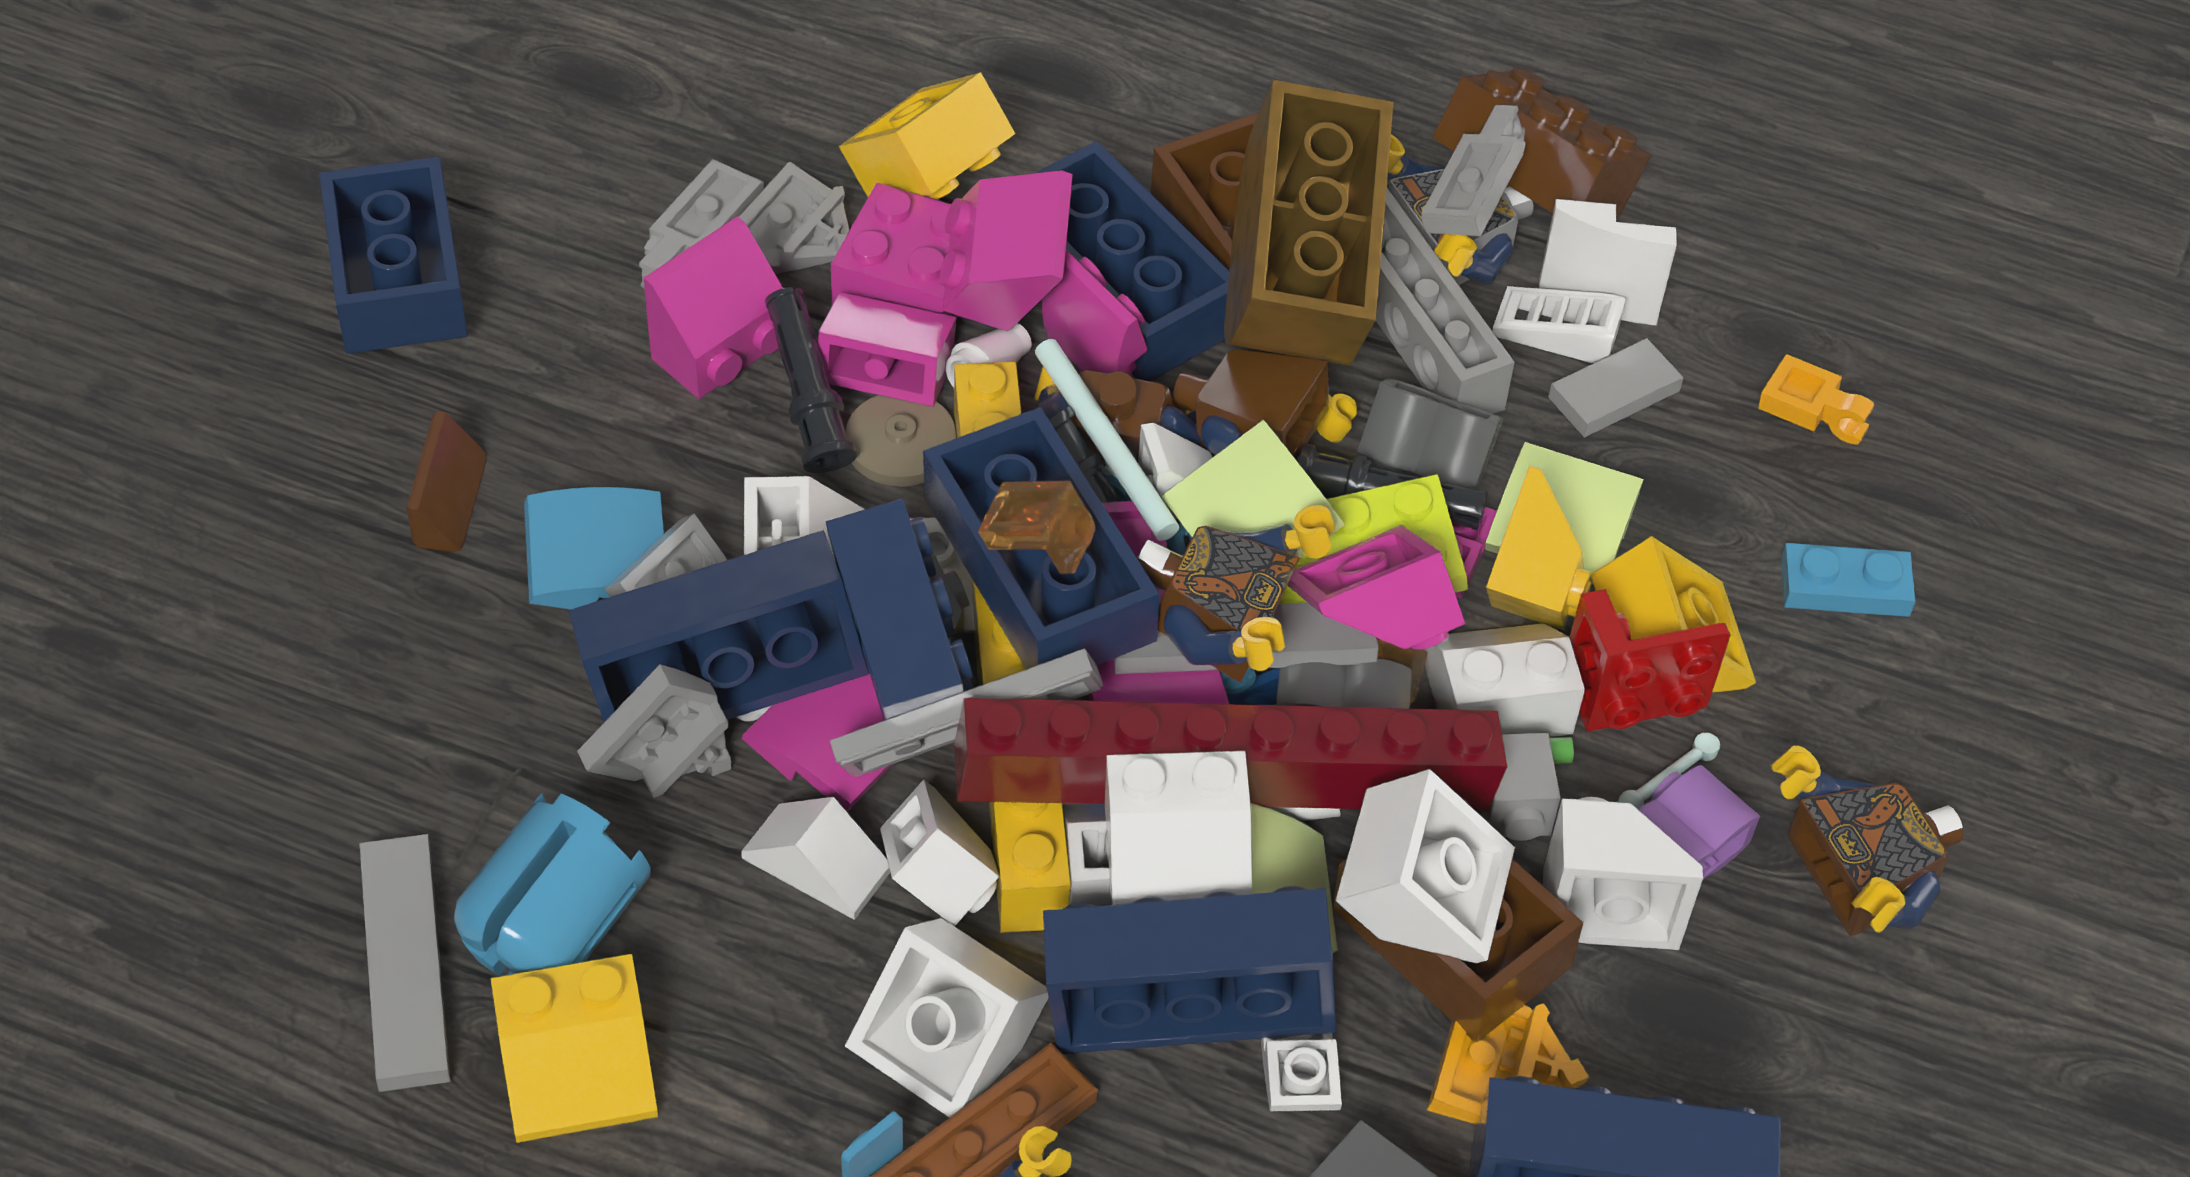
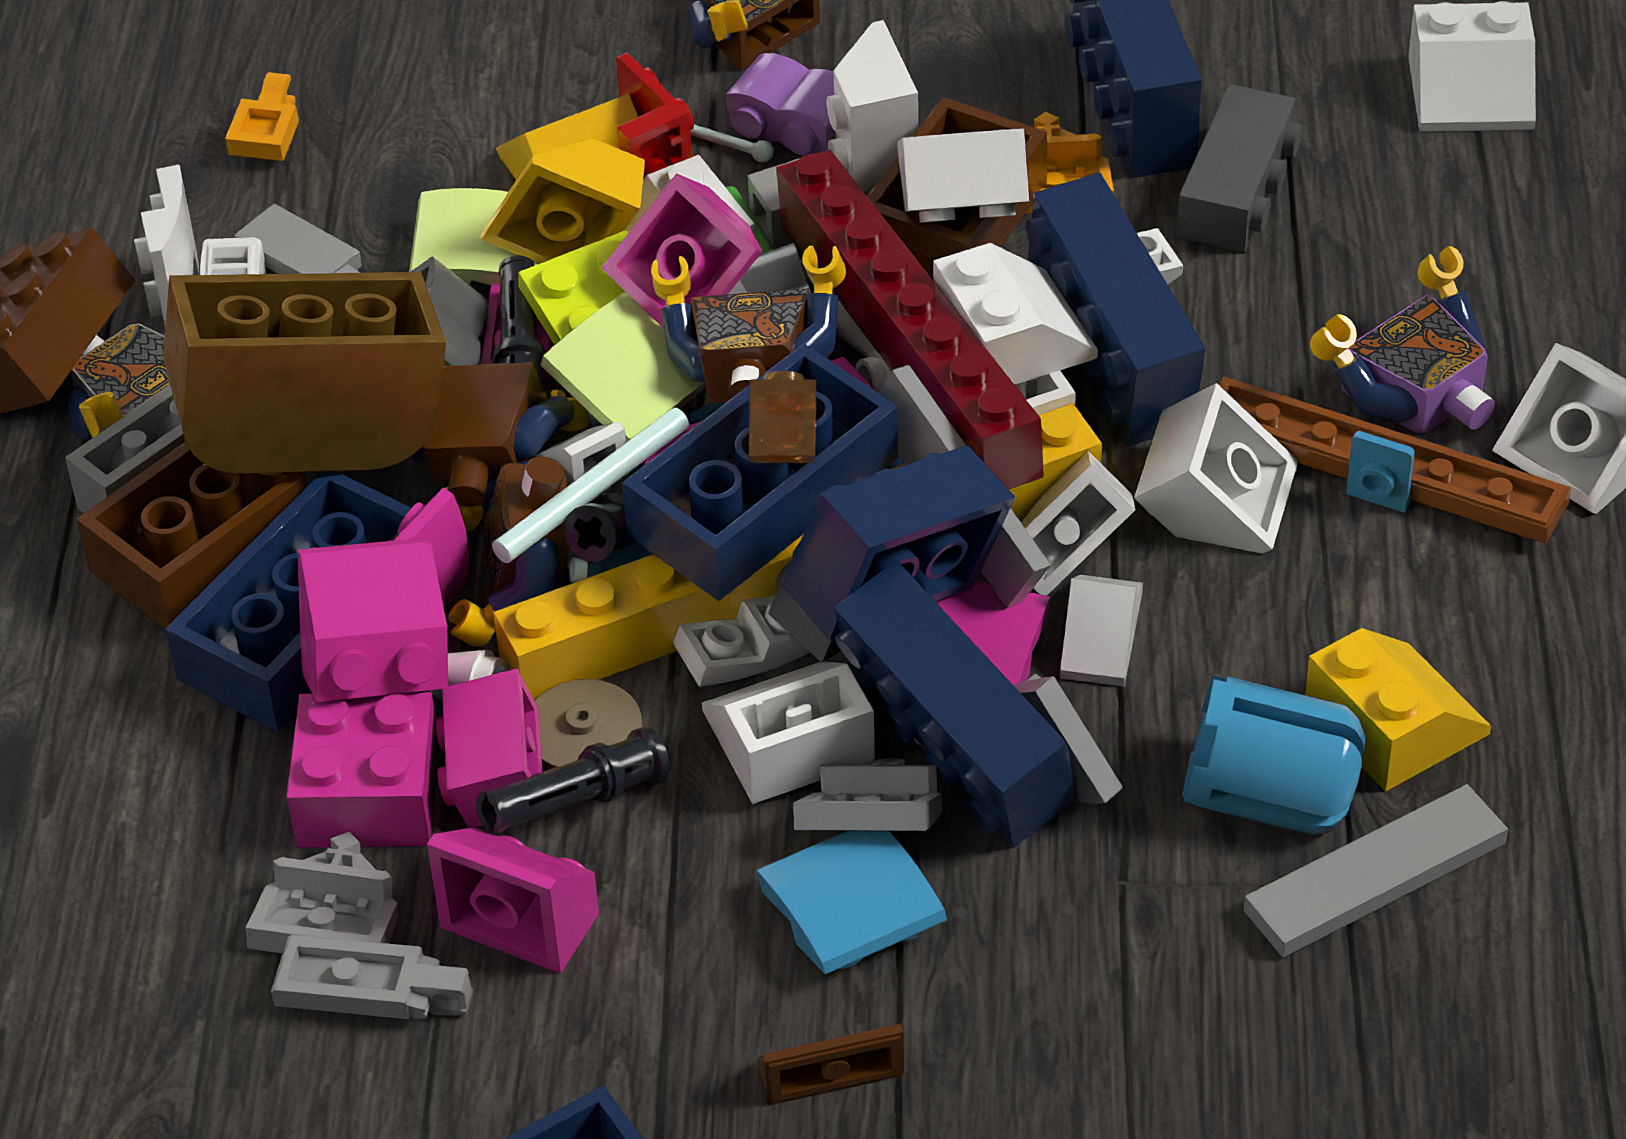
camera: 105 degrees left, 5 degrees down
yellow brick [838,72,1015,200] -> none
light grey hinge [1421,105,1526,236] -> none
dark azure plate [1781,543,1915,617] -> none

